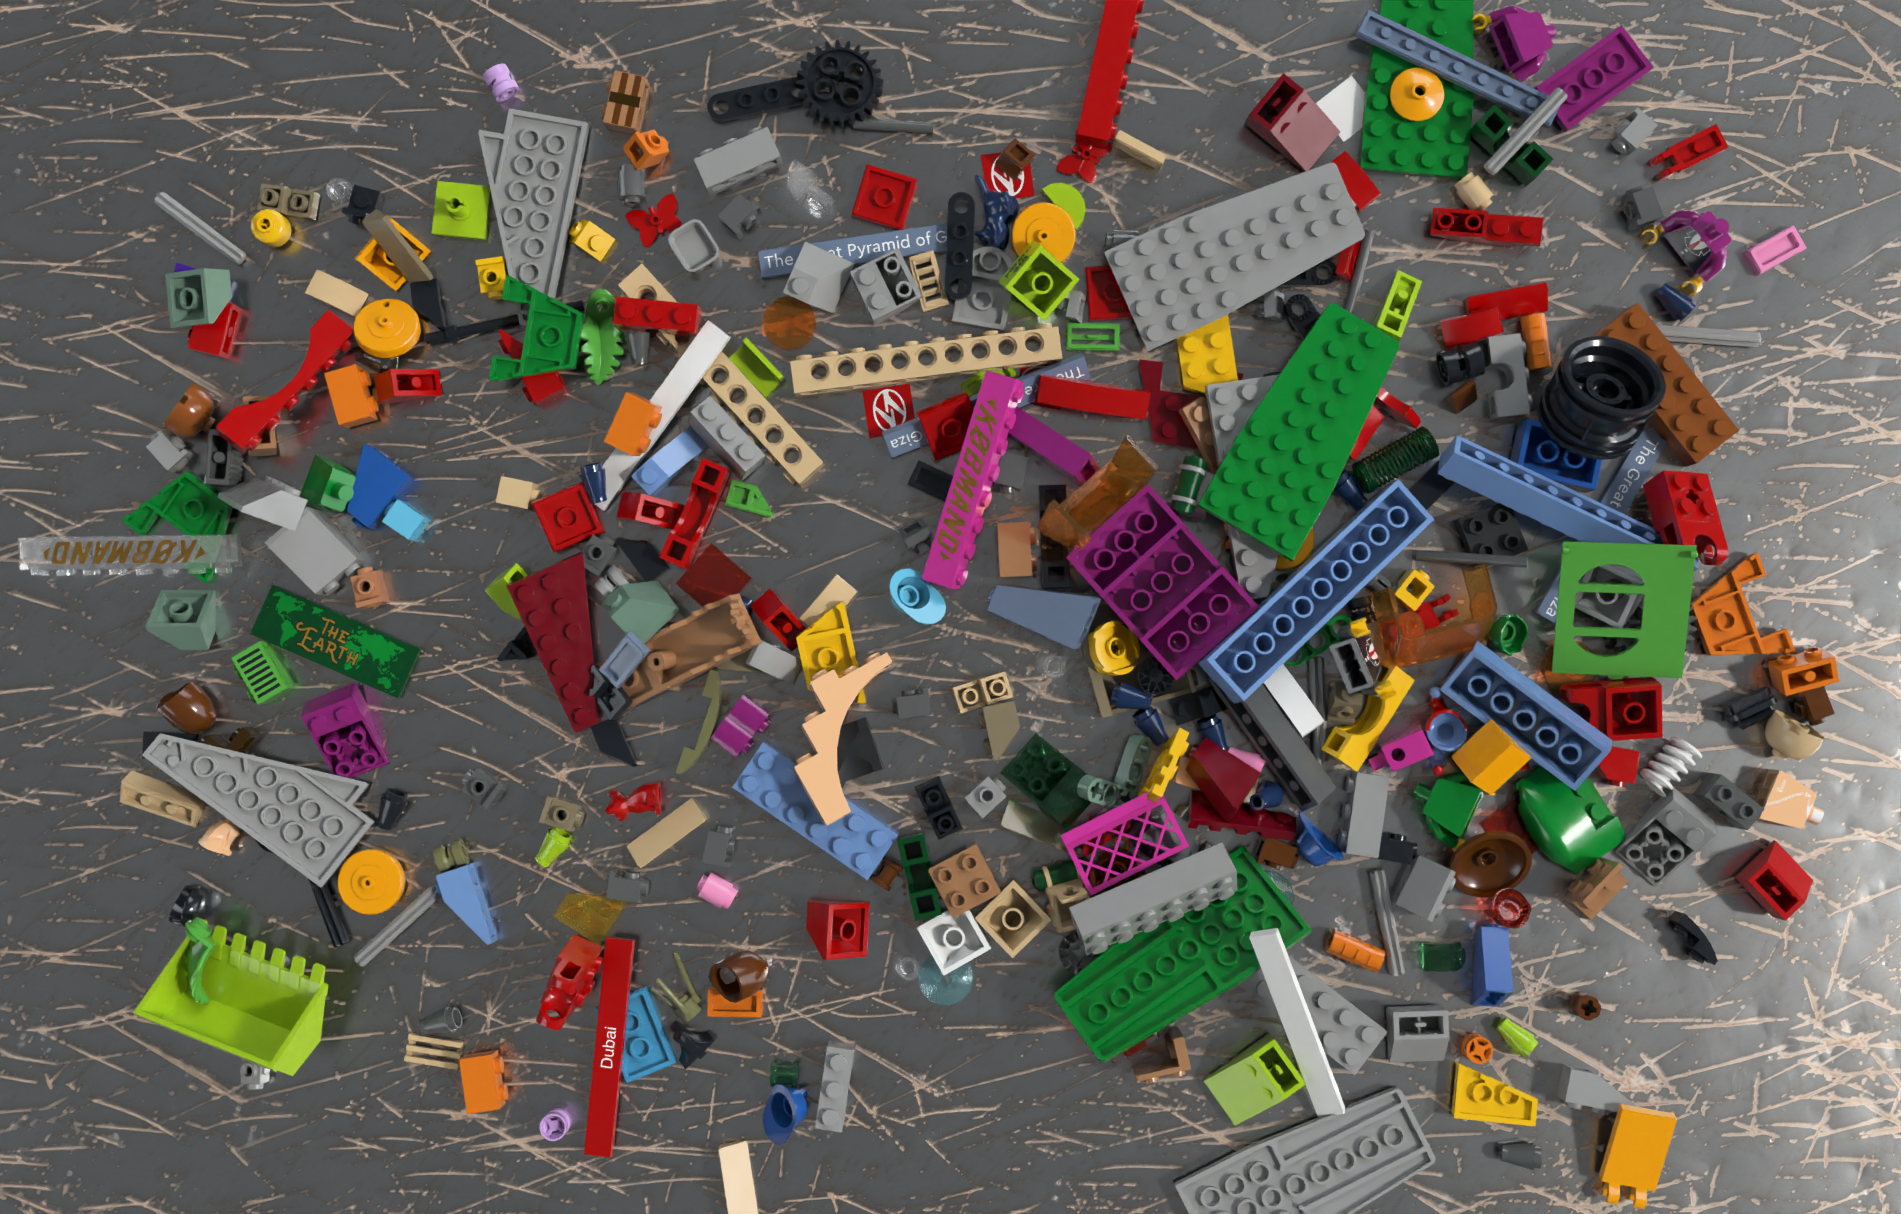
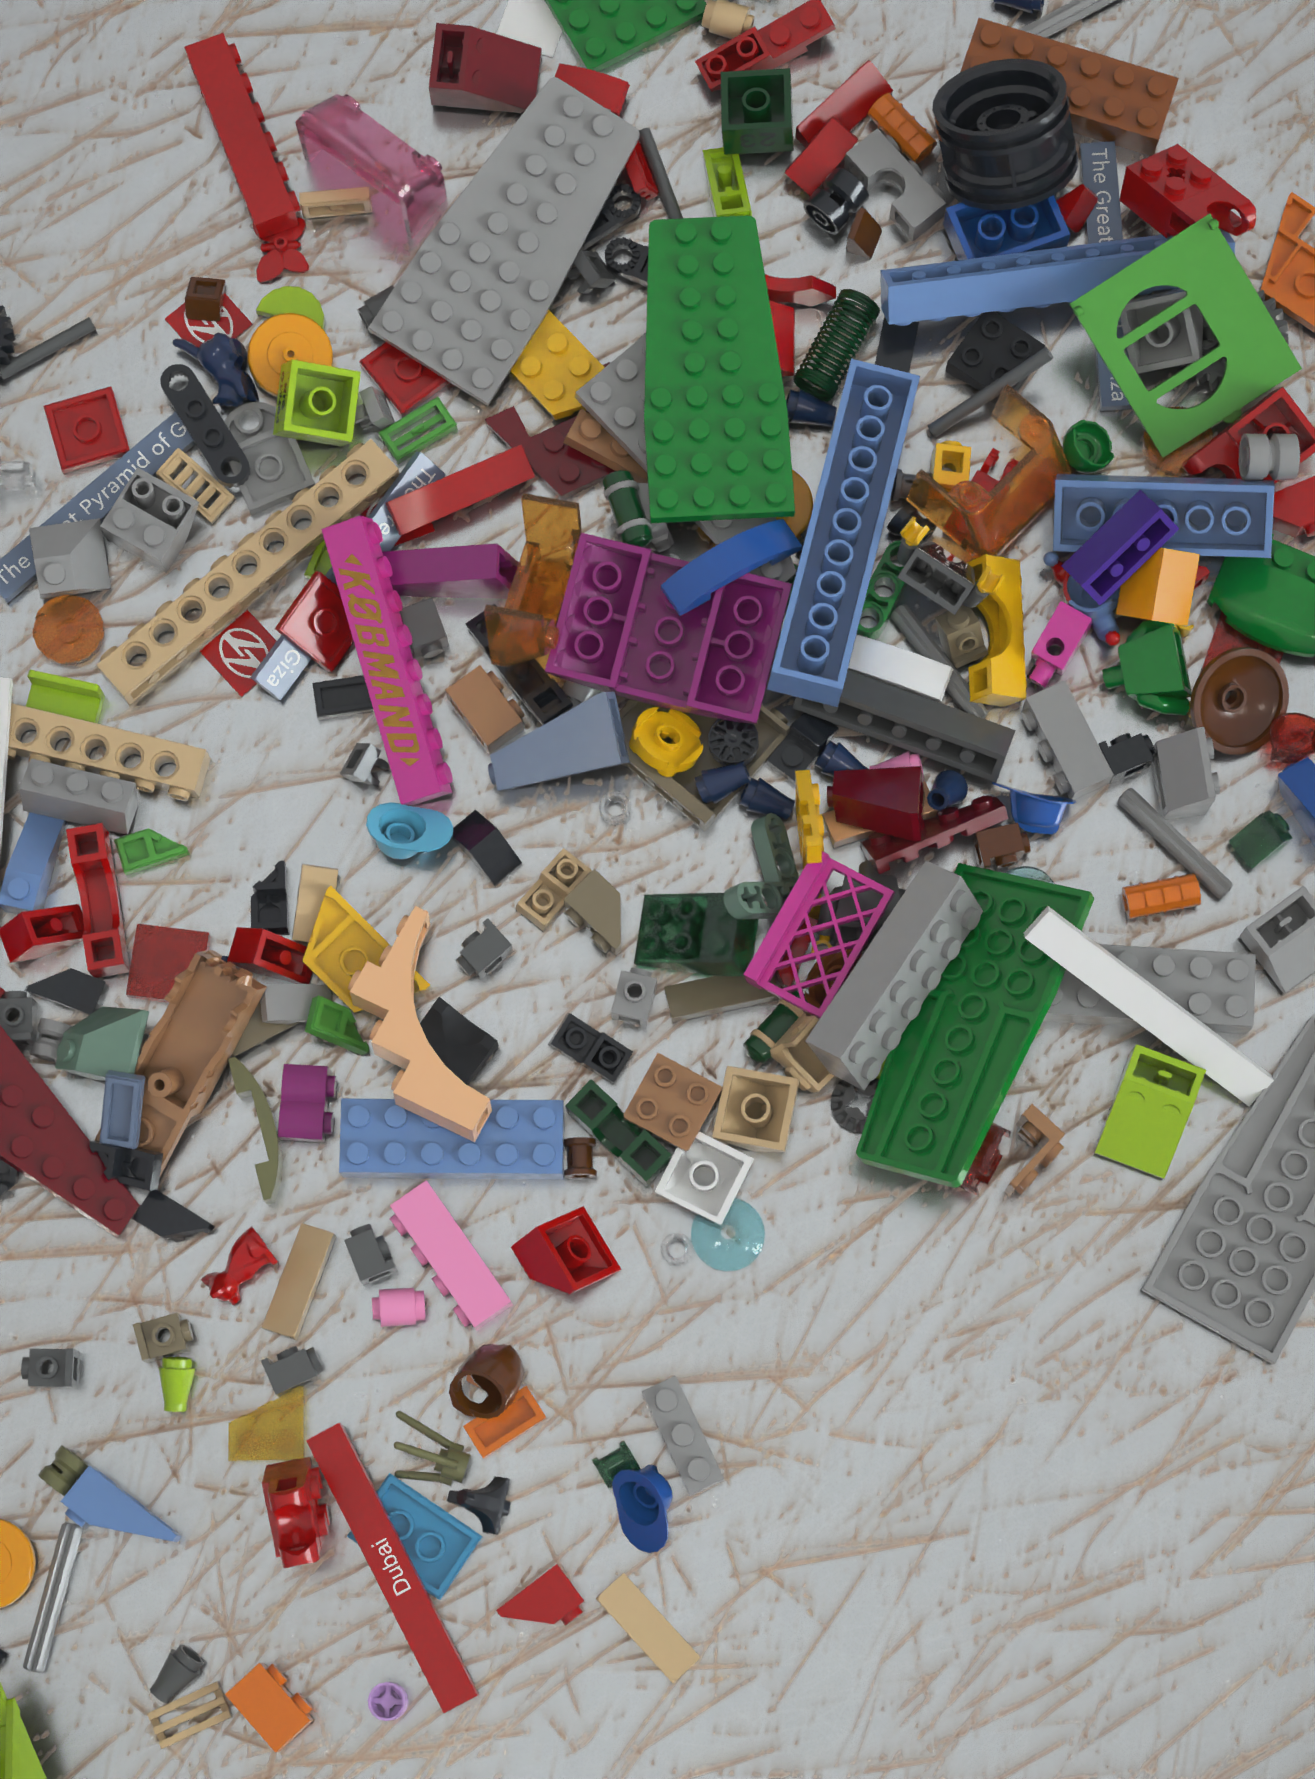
camera: 30 degrees left, 10 degrees down
none -> black slope [251,860,289,934]
none -> clear pink windscreen [295,94,447,239]
none -> bright green tile [305,995,369,1056]
none -> bright pink brick [389,1180,513,1331]
none -> black slope [452,809,522,887]
none -> red slope [496,1564,585,1626]
none -> blue slope [661,519,803,616]
none -> dark green brick [721,68,794,155]
none -> red slope [1056,184,1099,233]
none -> dark purple brick [1061,490,1179,606]
none -> light grey wheel [1238,434,1300,480]

